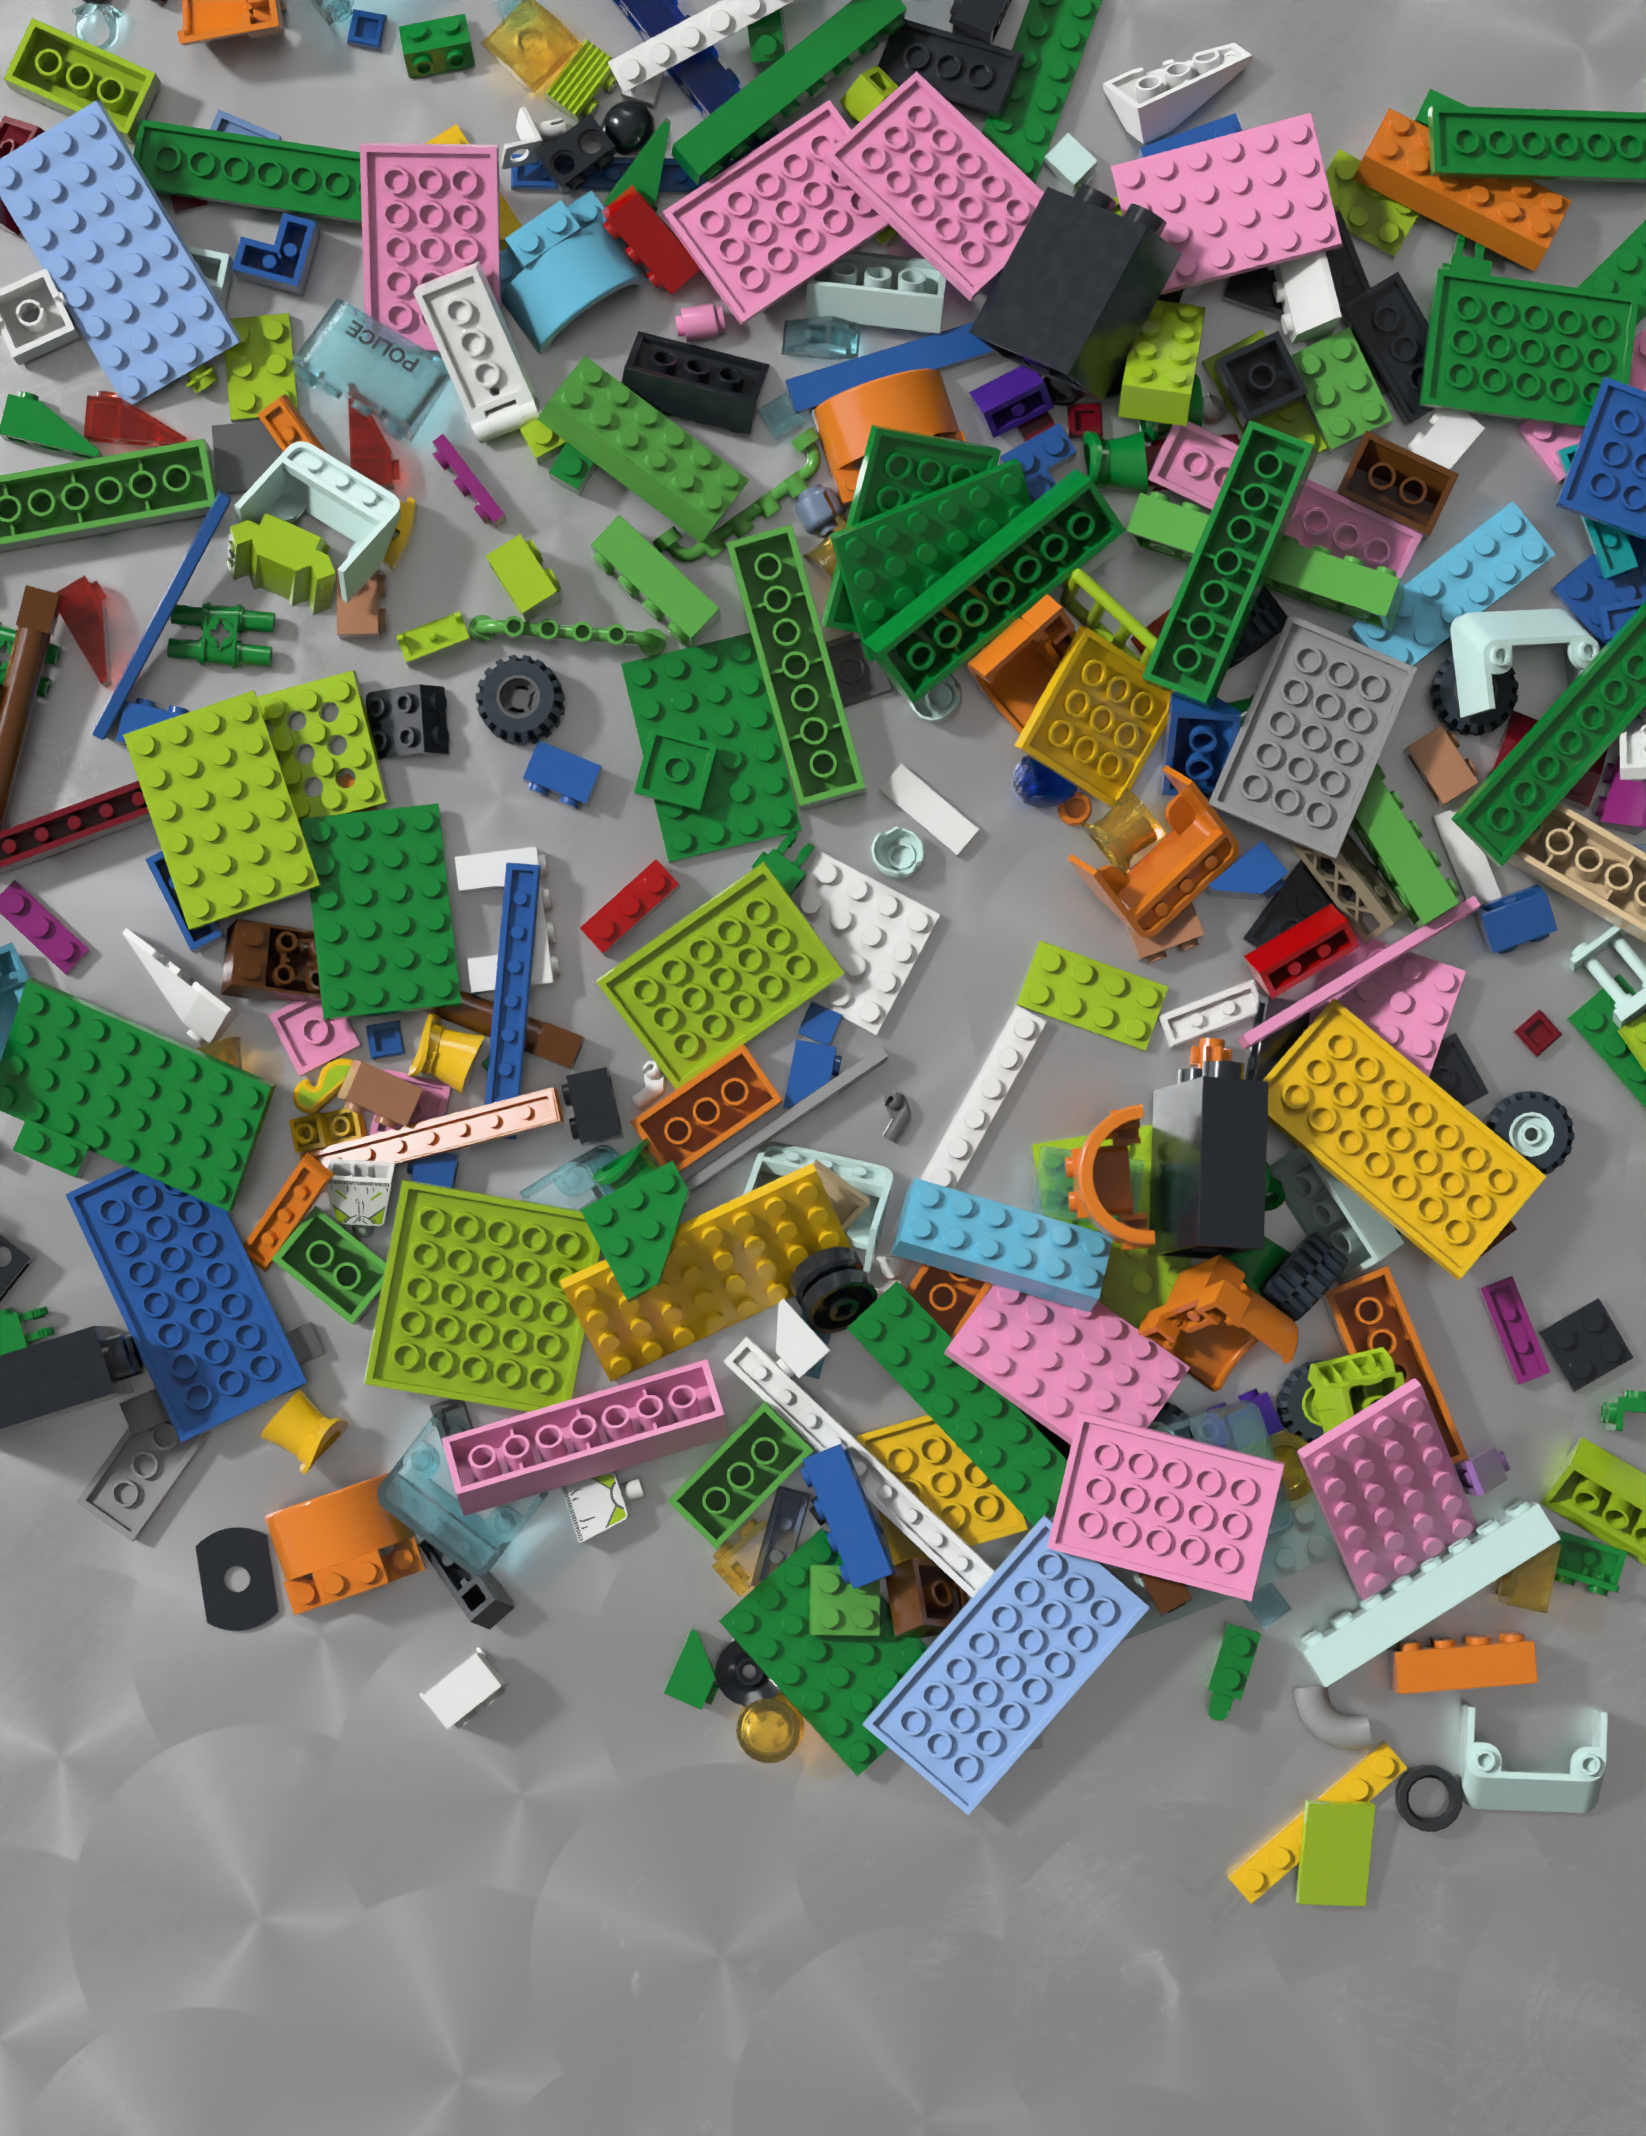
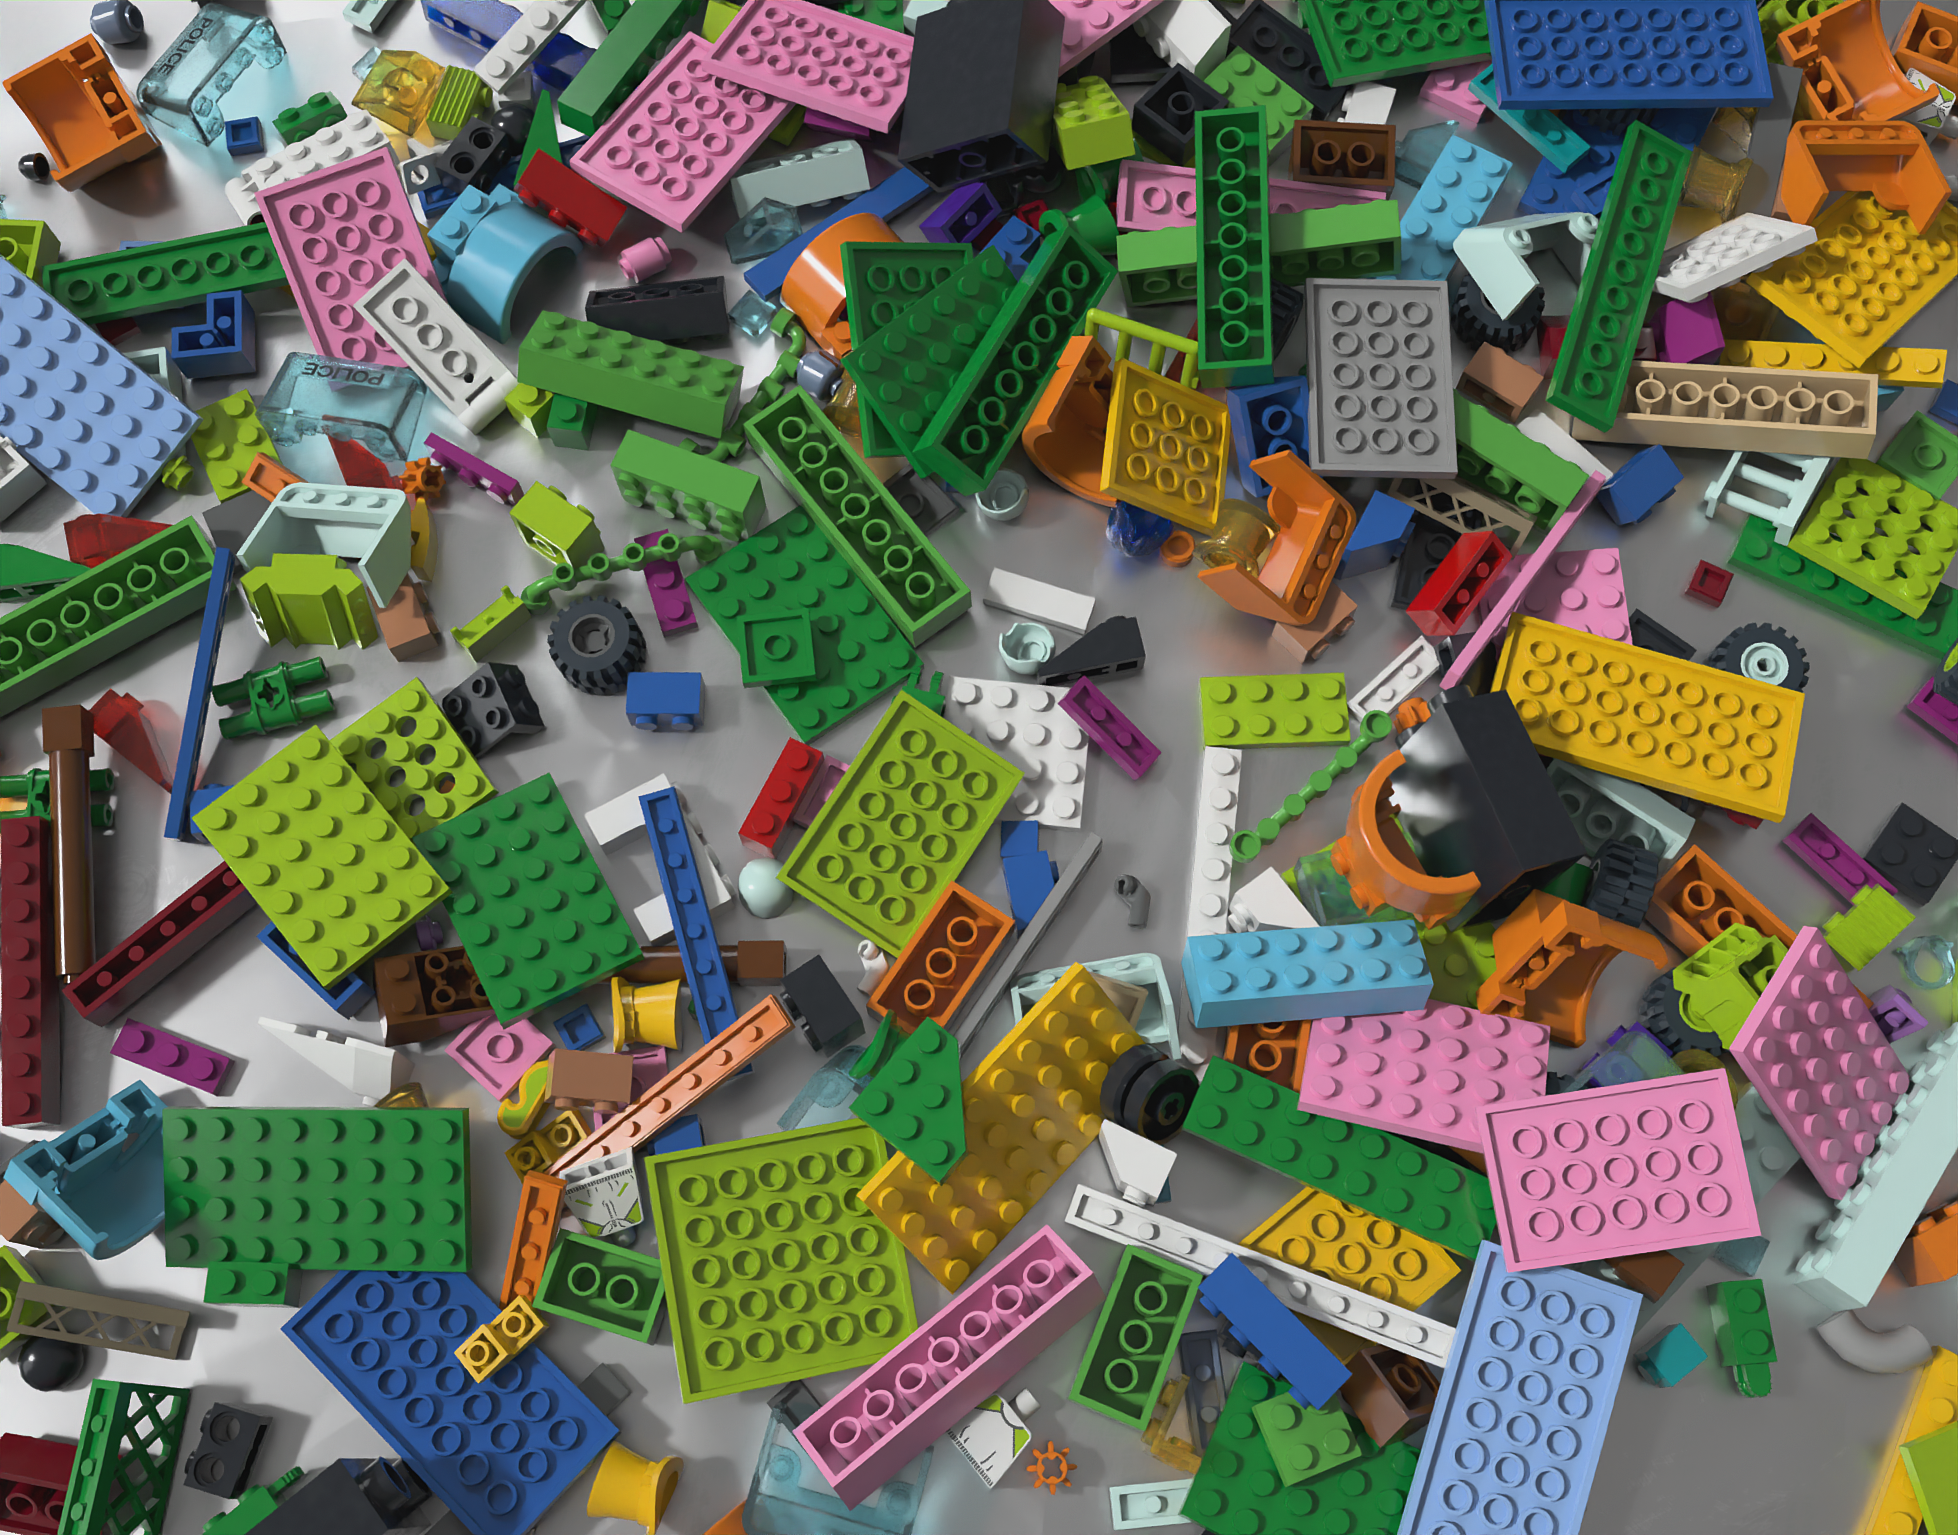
camera: 25 degrees left, 15 degrees down
none -> white hinge [225,109,400,226]
none -> orange gear [399,457,446,502]
none -> medium lavender plate [415,915,443,951]
none -> yellow slope [454,1295,550,1384]
none -> magenta plate [634,529,698,637]
none -> light aqua hair [738,857,794,918]
none -> bright pink plate [793,755,850,829]
none -> orange gear [1026,1441,1077,1495]
none -> black slope [1037,616,1146,686]
none -> magenta plate [1057,675,1162,781]
none -> light aqua plate [1109,1479,1193,1531]
none -> white slope [1228,866,1320,933]
none -> bright green bar [1229,710,1392,863]
none -> clear light blue slope [1395,120,1460,190]
none -> teal brick [1633,1323,1708,1388]
none -> lime brick [1822,883,1916,971]
none -> clear light blue piece [1896,935,1955,990]

